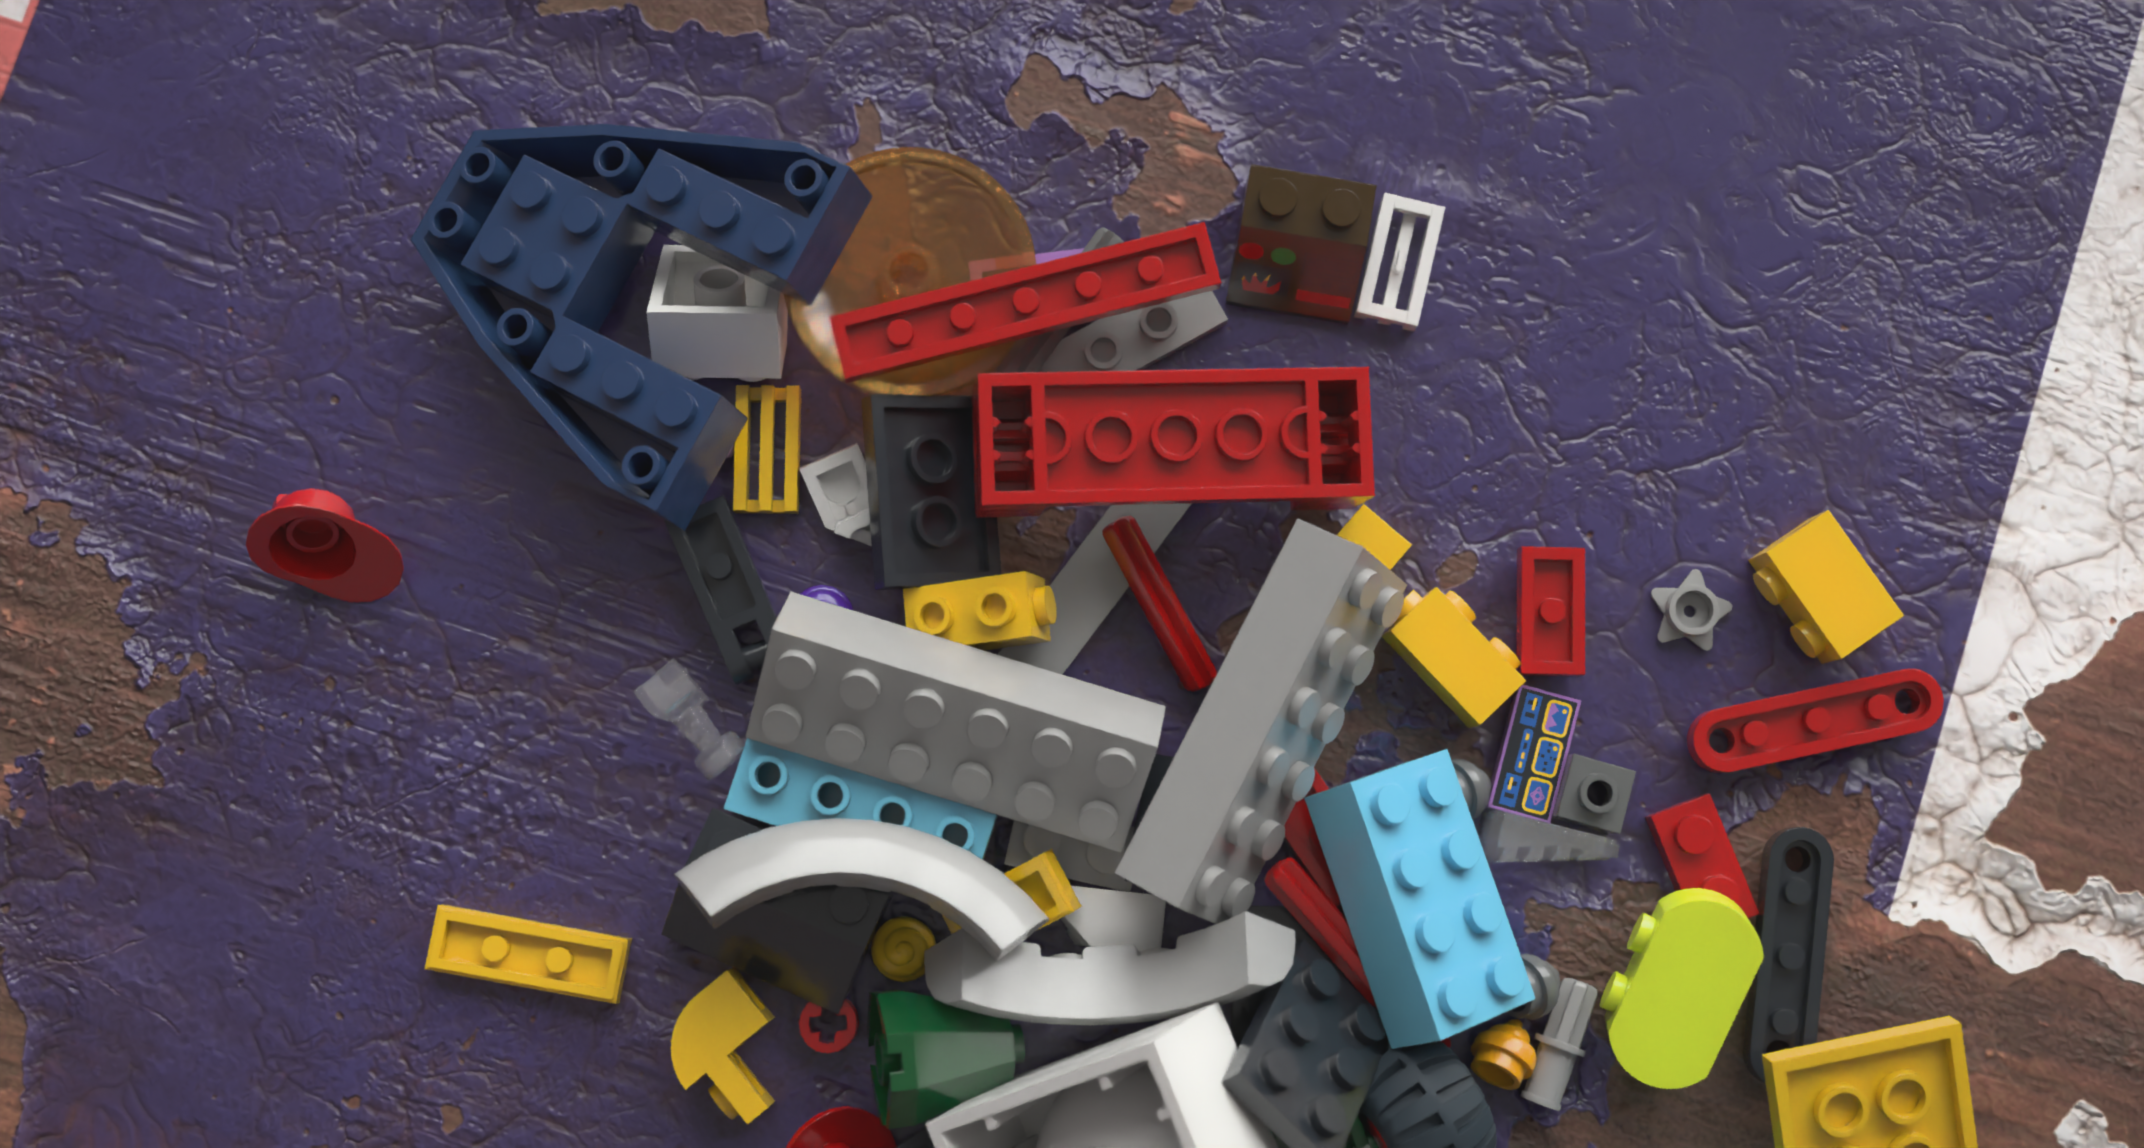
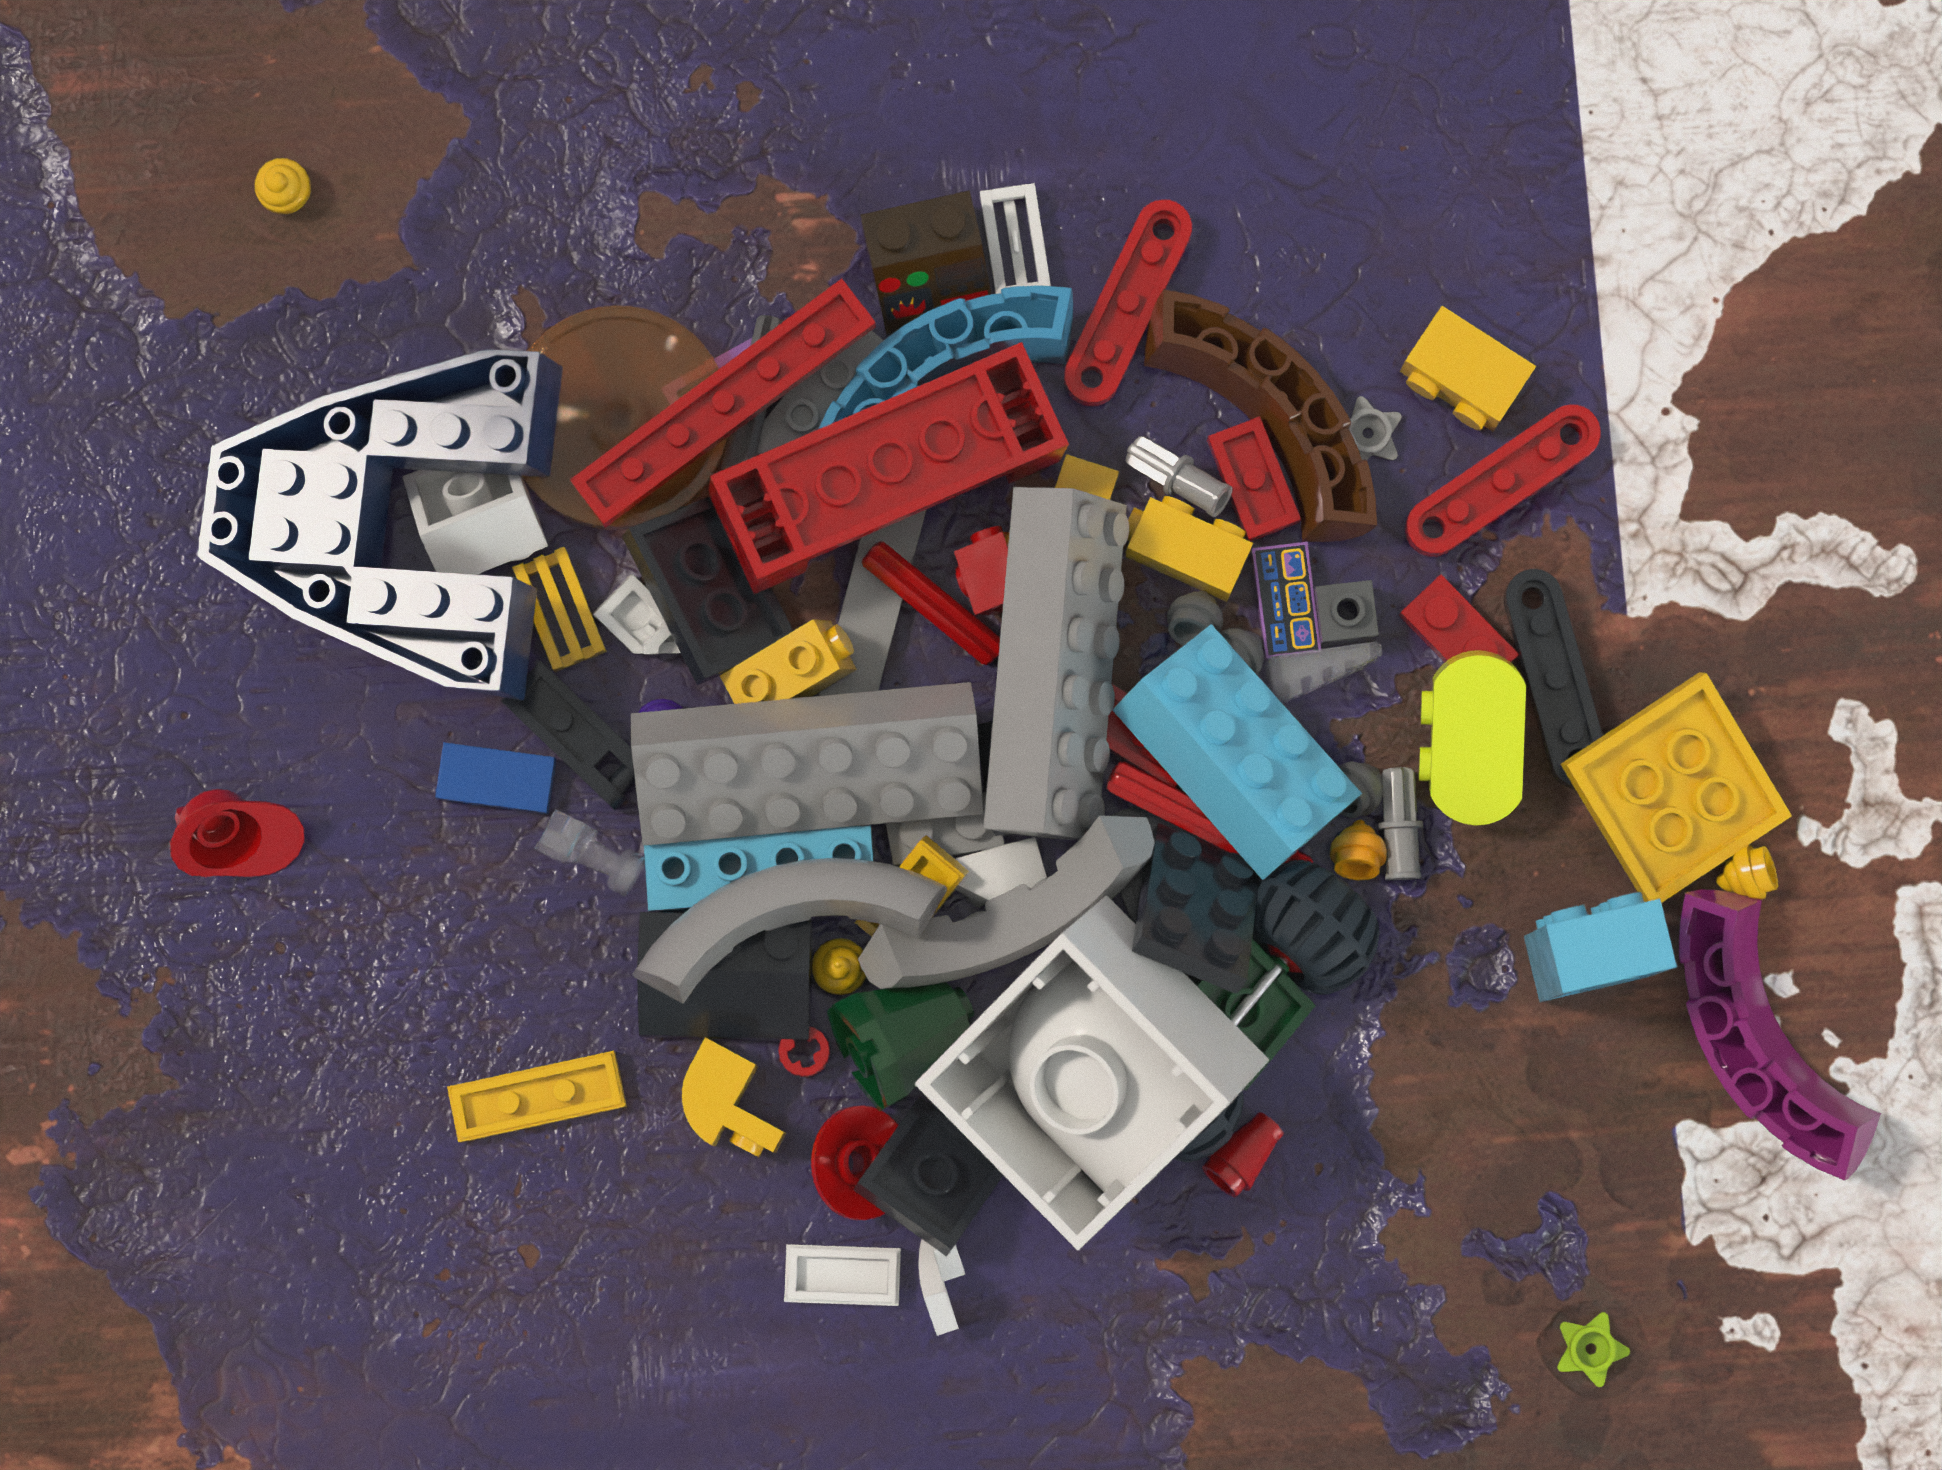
camera: 15 degrees left, 0 degrees up
none -> blue tile [435,742,557,815]
none -> dark azure brick [819,285,1073,429]
none -> red brick [954,526,1010,615]
none -> red plate [1064,199,1192,406]
none -> light grey axle [1125,436,1232,517]
none -> reddish brown brick [1144,289,1377,542]
none -> dark grey plate [1167,591,1224,646]

